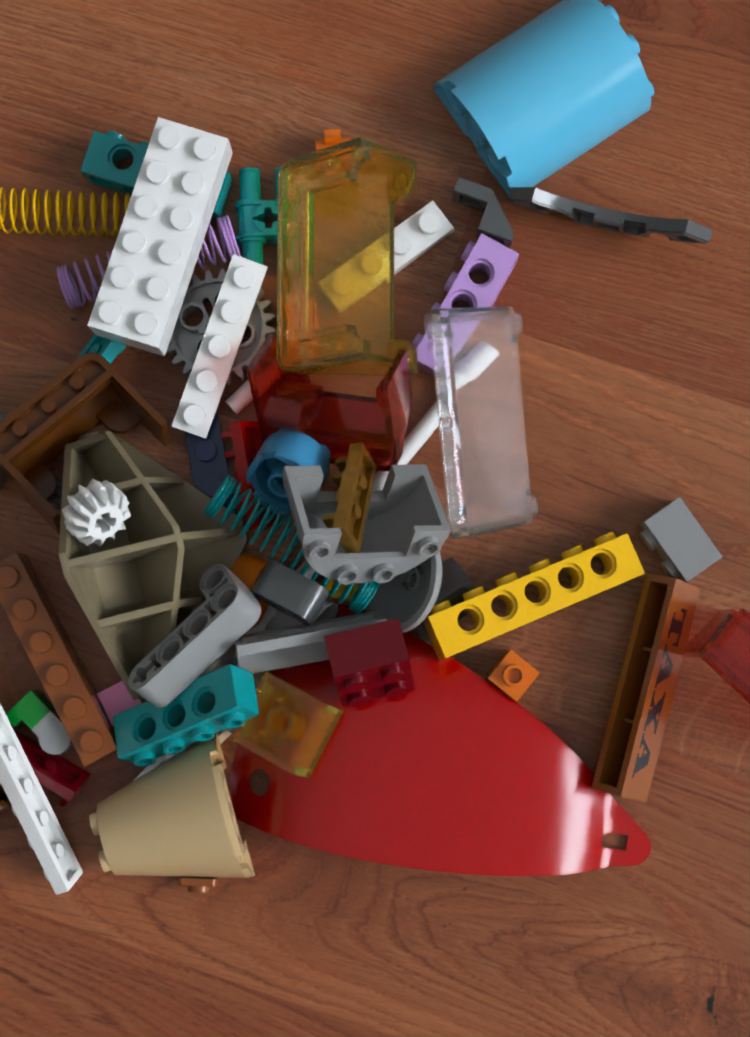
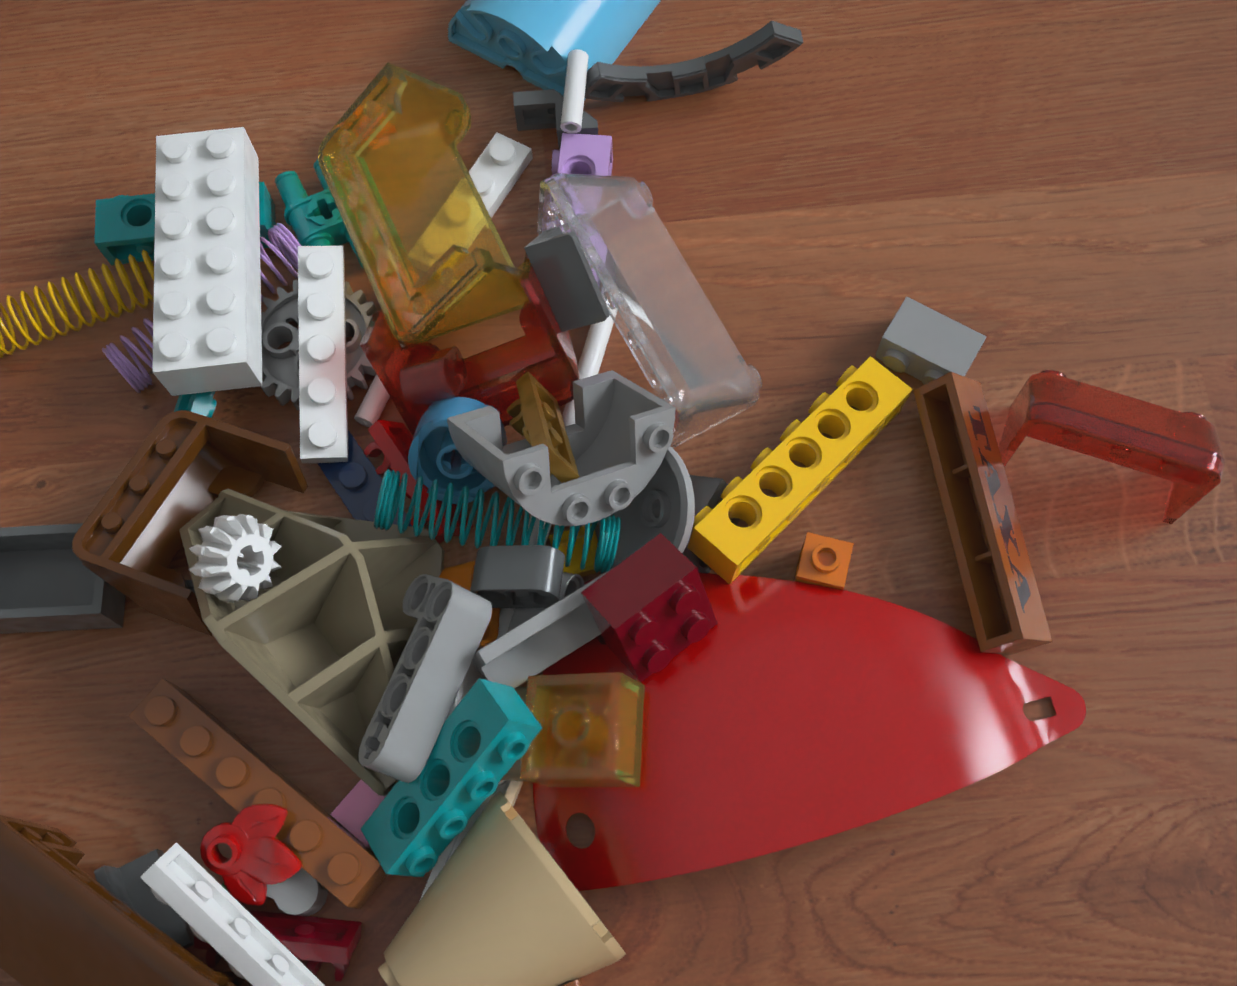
camera: 25 degrees left, 15 degrees down
none -> red plate [200,804,302,906]
none -> dark grey panel [524,226,610,332]
none -> white piece [560,49,589,133]

